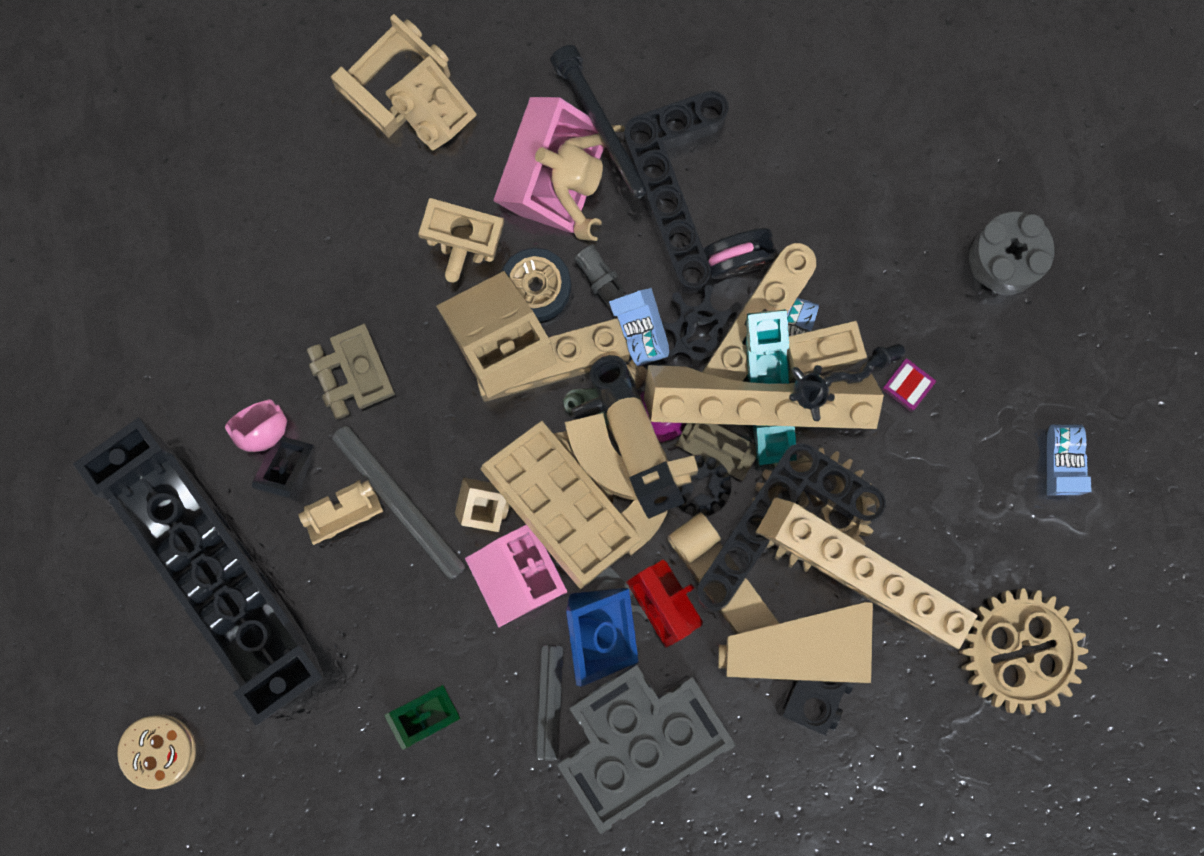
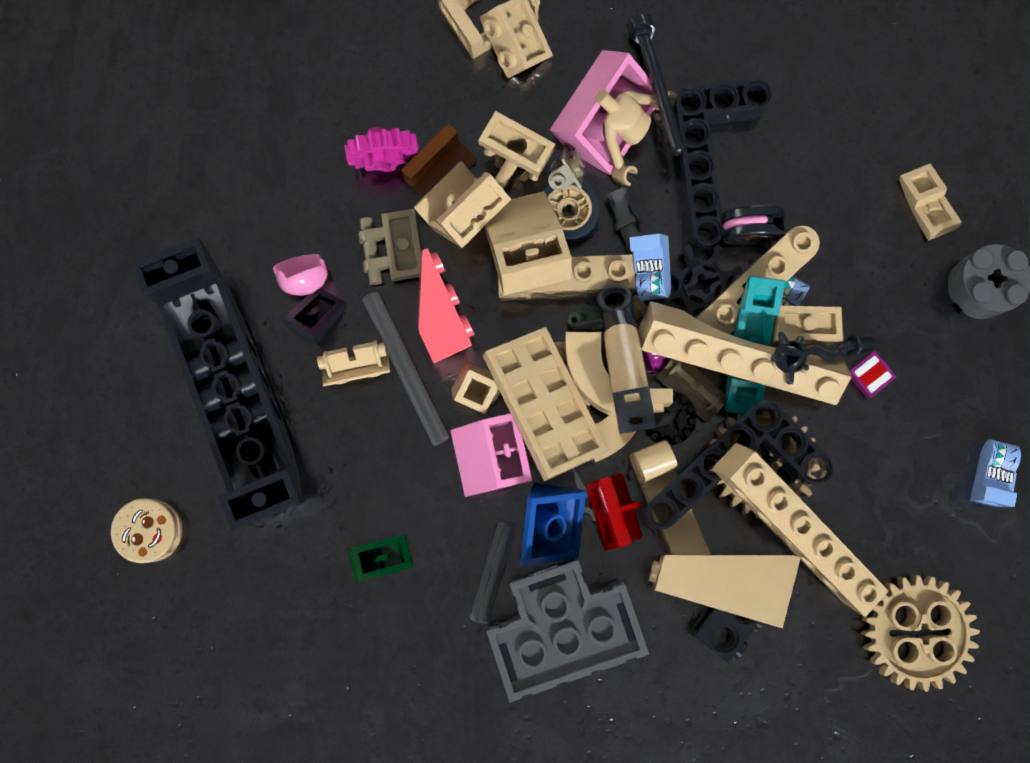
camera: 20 degrees right, 0 degrees up
none -> dark pink gear [344,127,419,172]
none -> reddish brown panel [401,123,477,197]
none -> tan panel [413,161,511,248]
none -> coral slope [417,248,474,363]
none -> dark tan hinge [548,144,585,190]
none -> tan slope [899,163,961,241]

